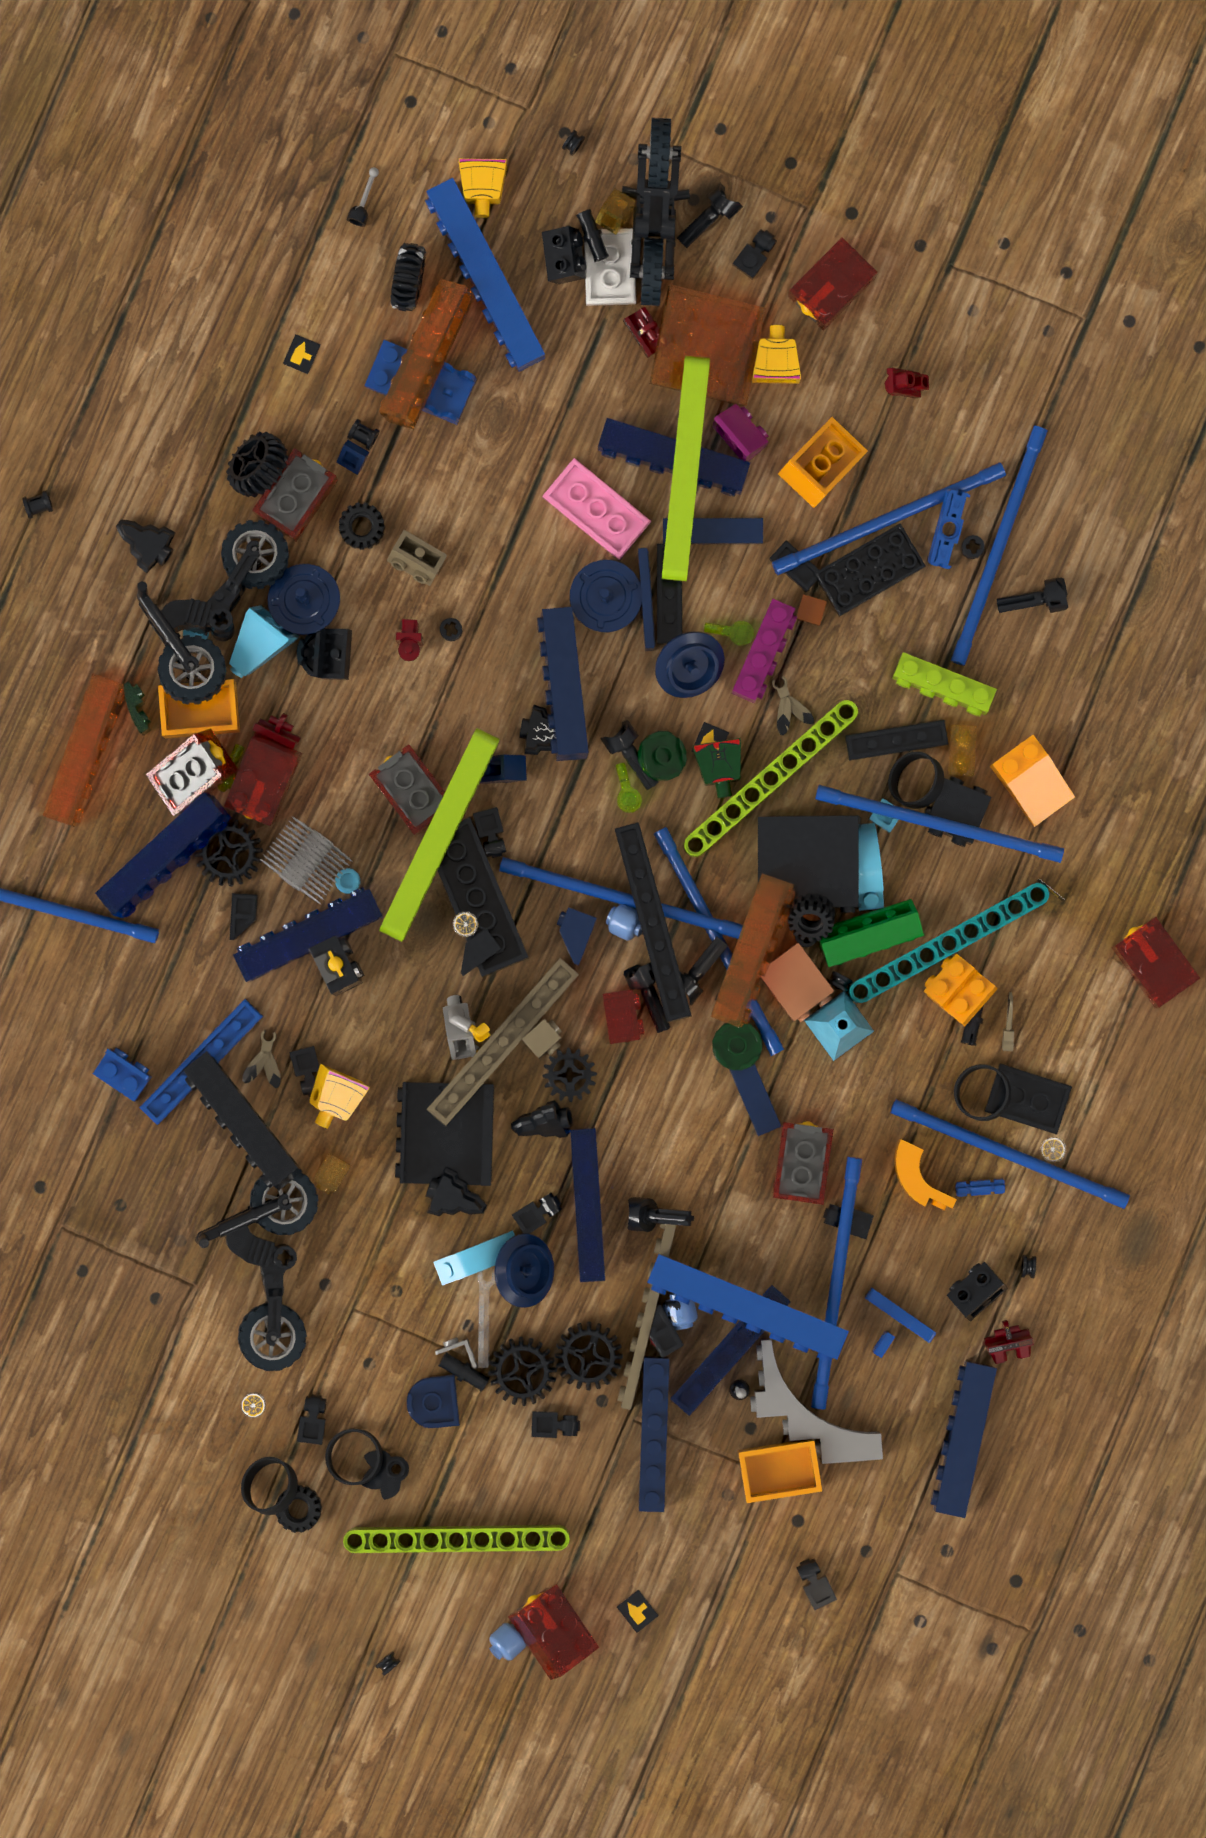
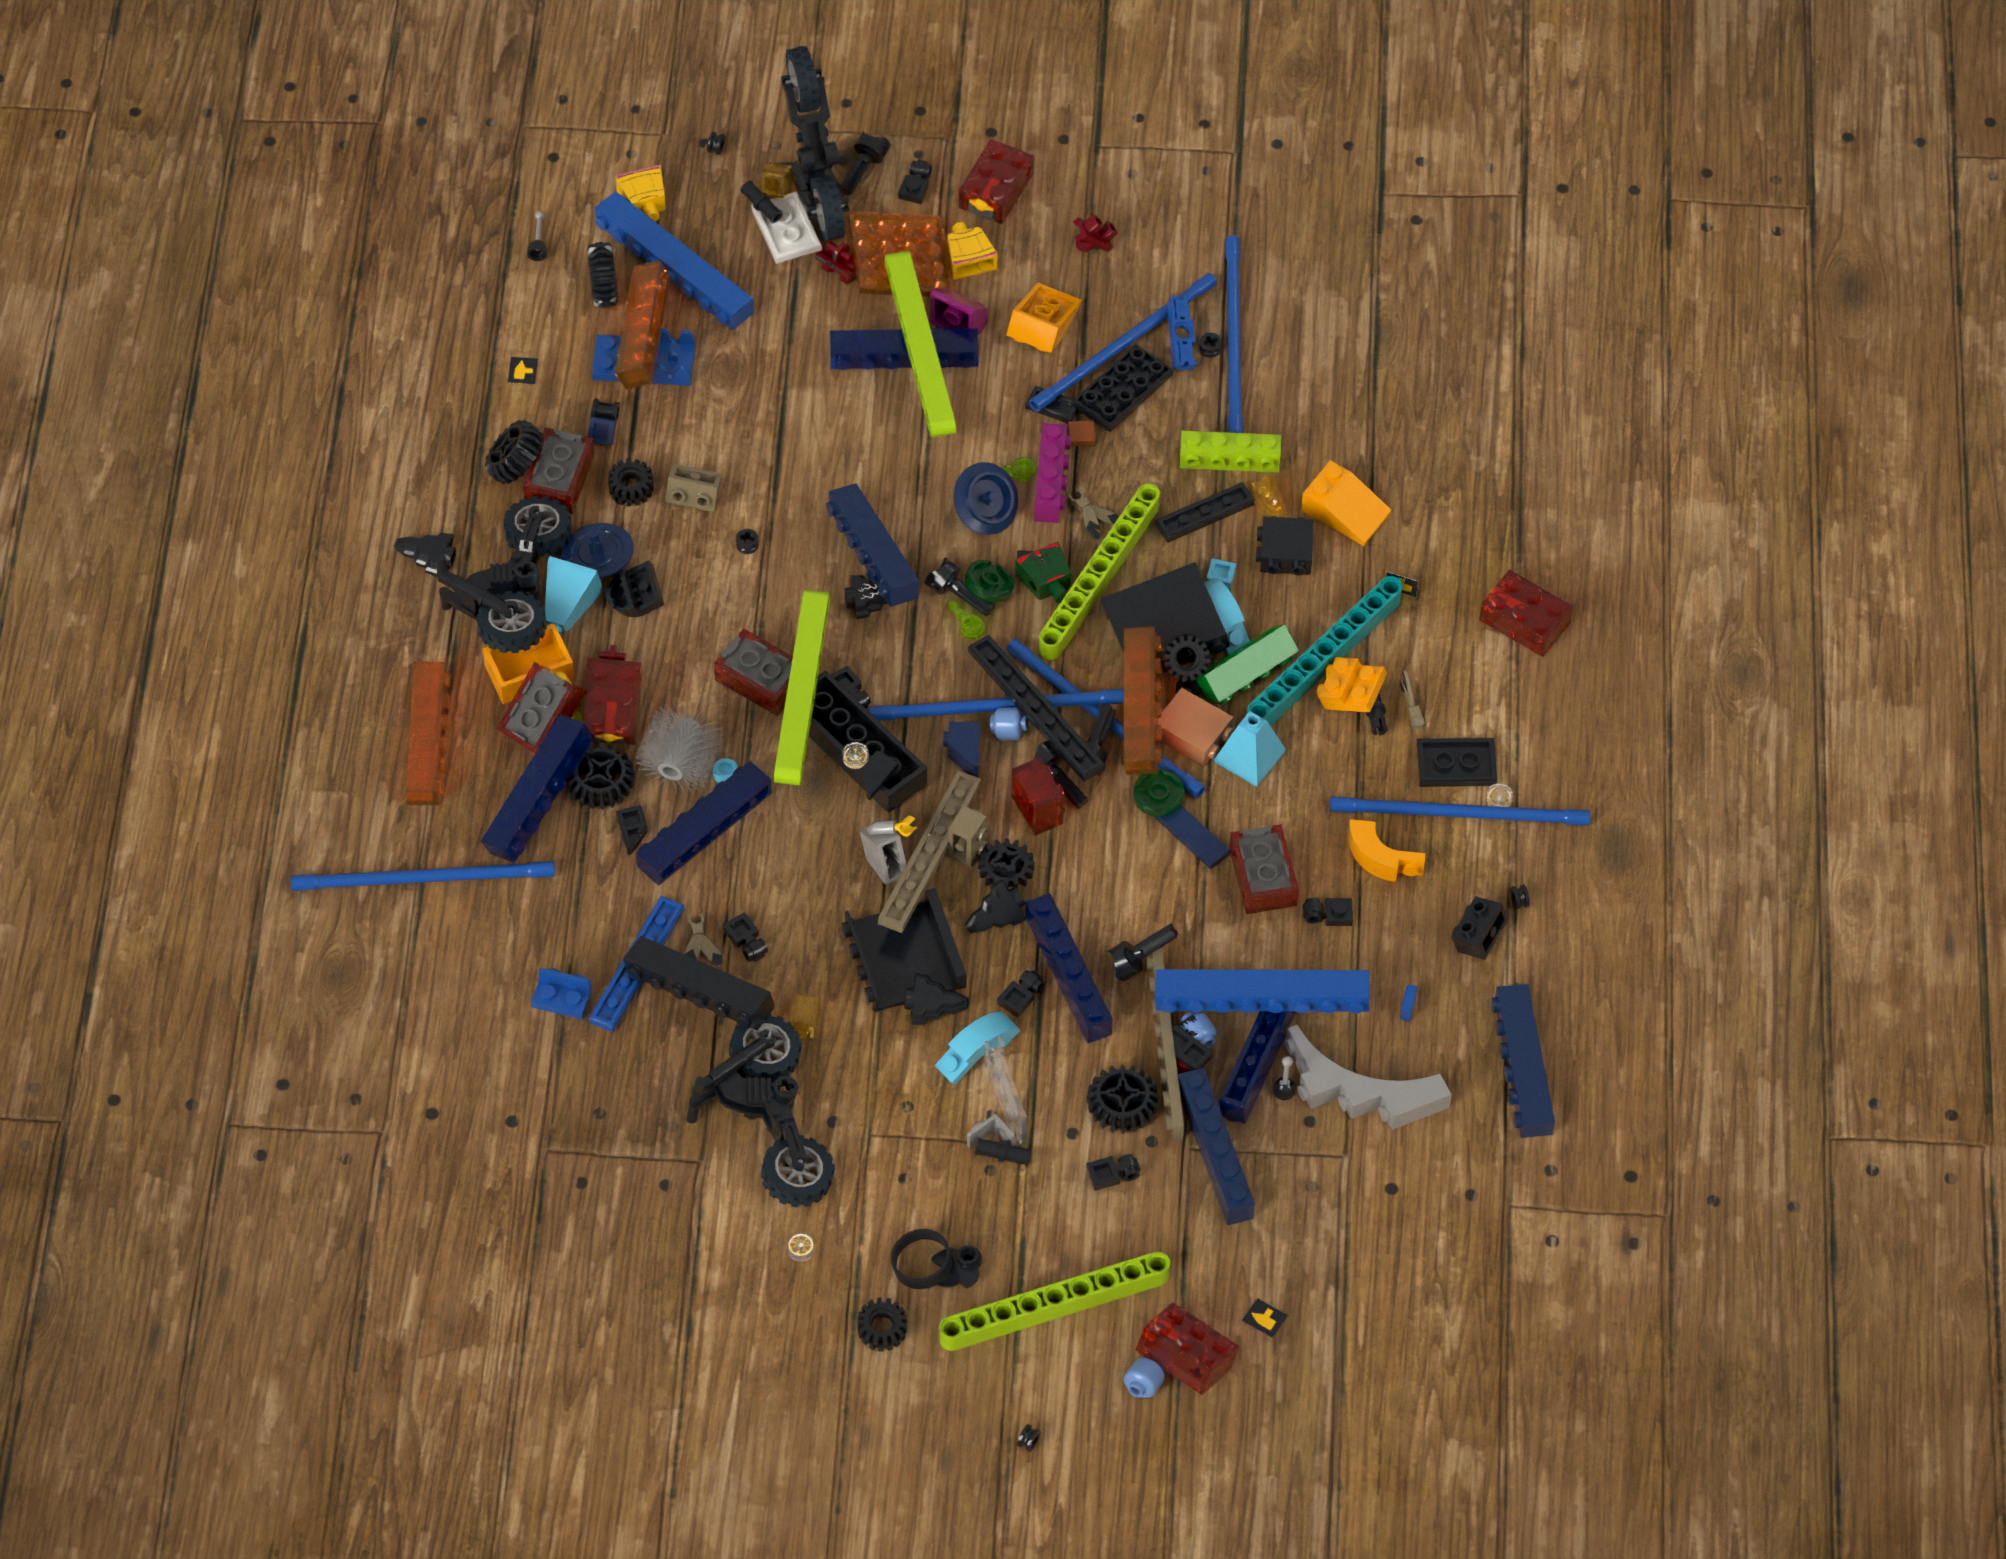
camera: 20 degrees left, 30 degrees down
black bush [22,490,53,519] -> none
clear green slope [124,681,151,736] -> none
black tyre [241,1457,298,1515] -> none
black plate [297,1394,327,1445] -> none
black piece [308,935,365,996] -> none
yellow torso [310,1064,370,1129] -> none
dark red hips [396,619,423,662] -> none
dark blue tile [407,1375,460,1428] -> none
dark blue slope [479,754,527,784] -> none
black gear [488,1337,557,1406] -> none
dark blue piece [494,1234,554,1308] -> none
black brick [542,226,586,285] -> none
bright pink tile [542,458,651,561] -> none
dark blue piece [570,560,642,632] -> none
dark blue tile [638,548,655,651] -> none
black tile [657,544,682,644] -> none
dark blue tile [663,518,763,544] -> none
light orange piece [738,1439,822,1503] -> none
black plate [796,1558,837,1611] -> none
blue piece [811,1157,862,1410] -> none
blue piece [815,785,1064,863] -> none
black bush [828,971,853,992] -> none
blue piece [864,1287,937,1343] -> none
black tyre [888,752,945,809] -> none
black tyre [954,1064,1012,1121] -> none
blue axle [955,1179,1005,1197] -> none
dark red hips [984,1320,1034,1364] -> none
black piece [996,578,1069,613] -> none

